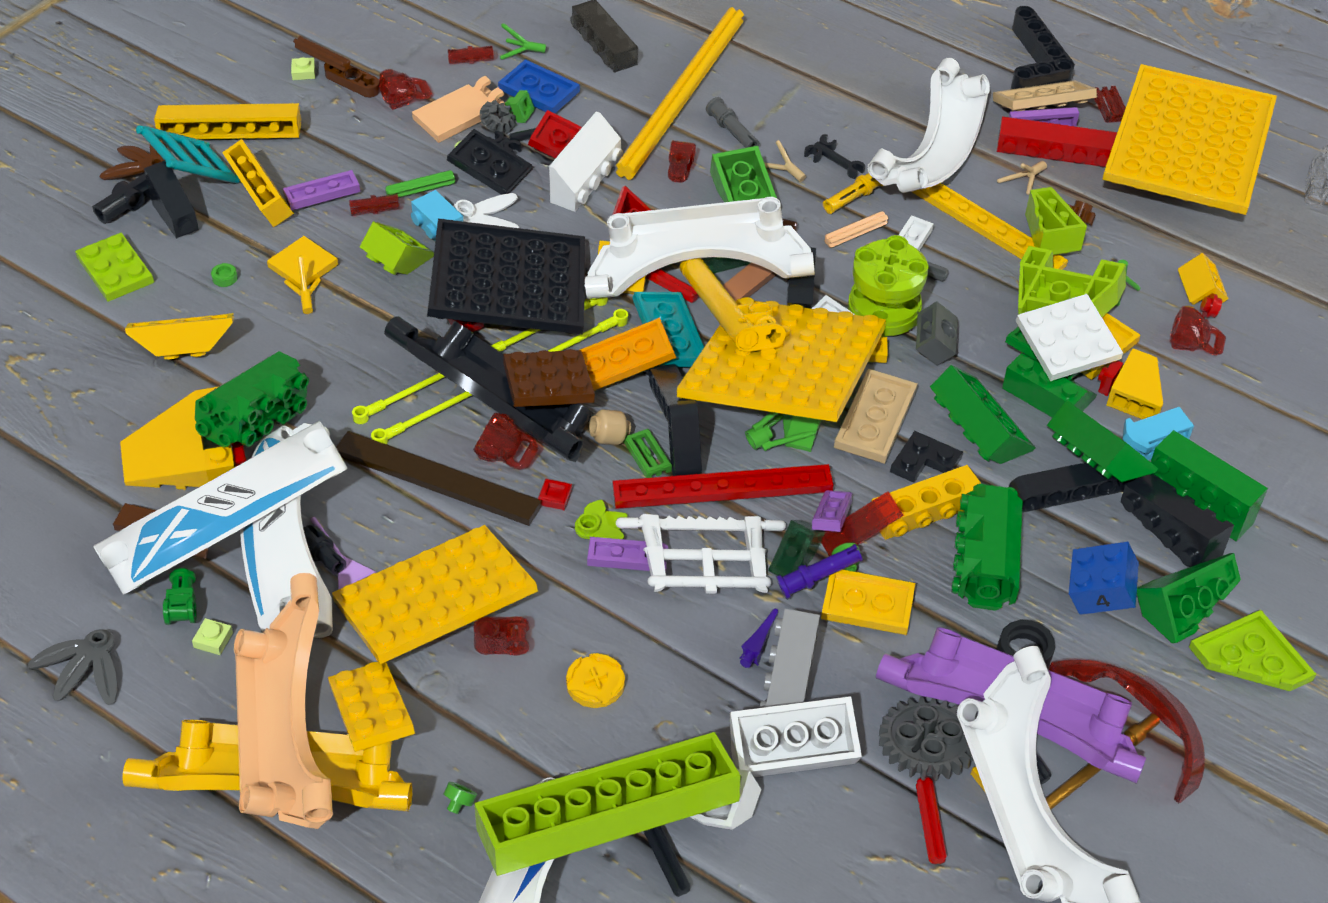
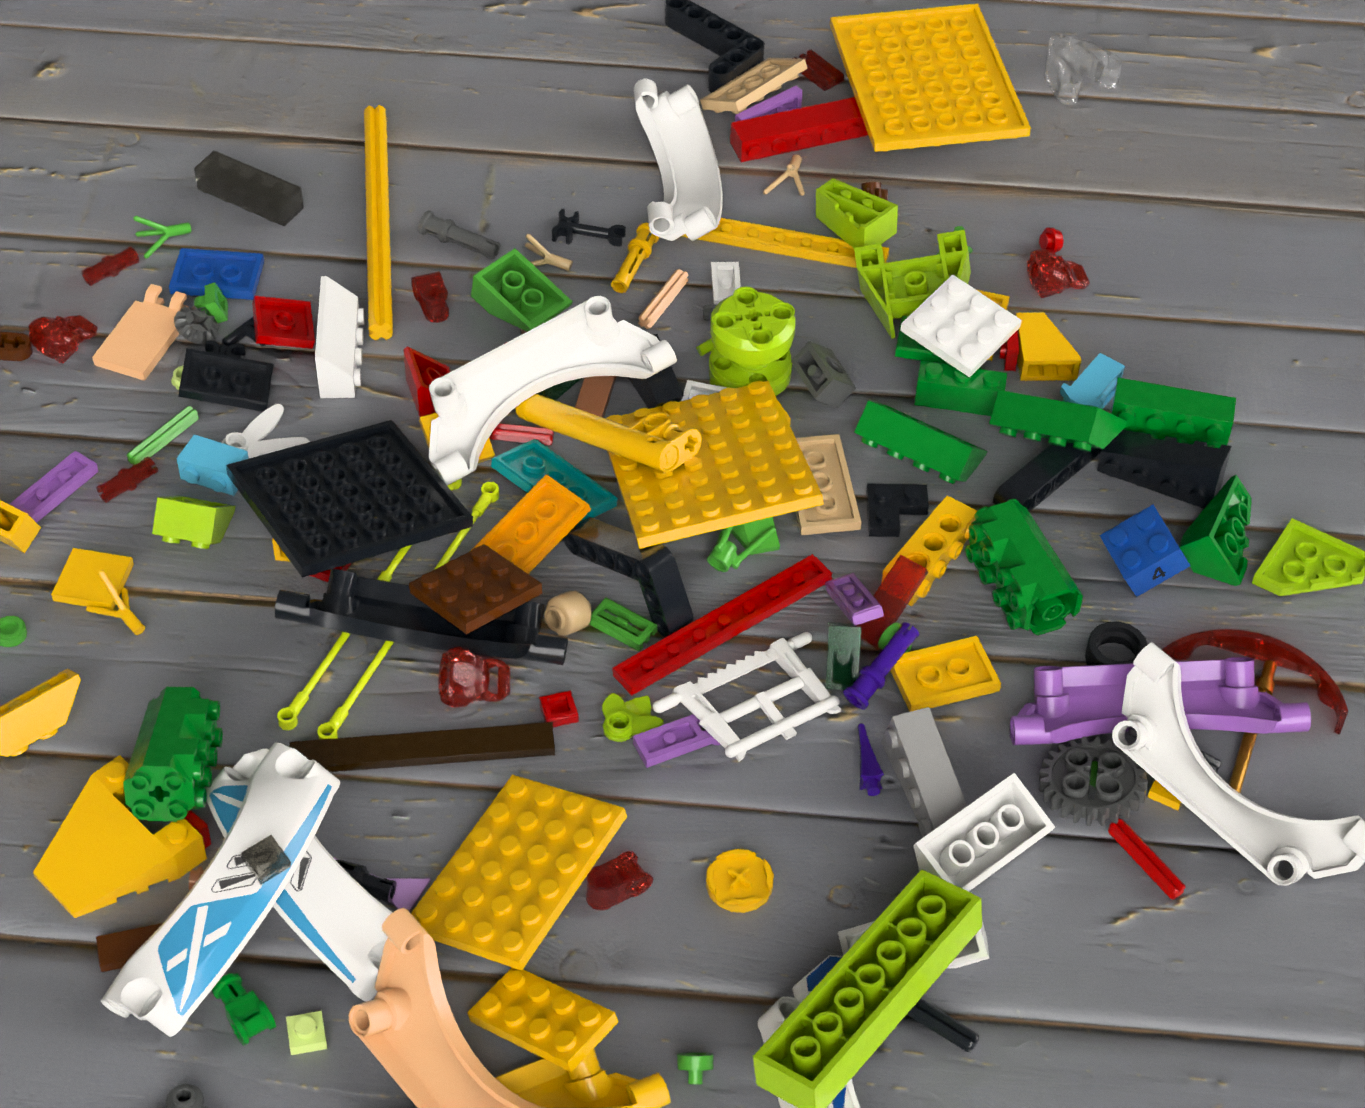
camera: 30 degrees left, 0 degrees up
yellow panel [1178,253,1228,305] -> none
none -> clear smoke tile [241,835,291,885]

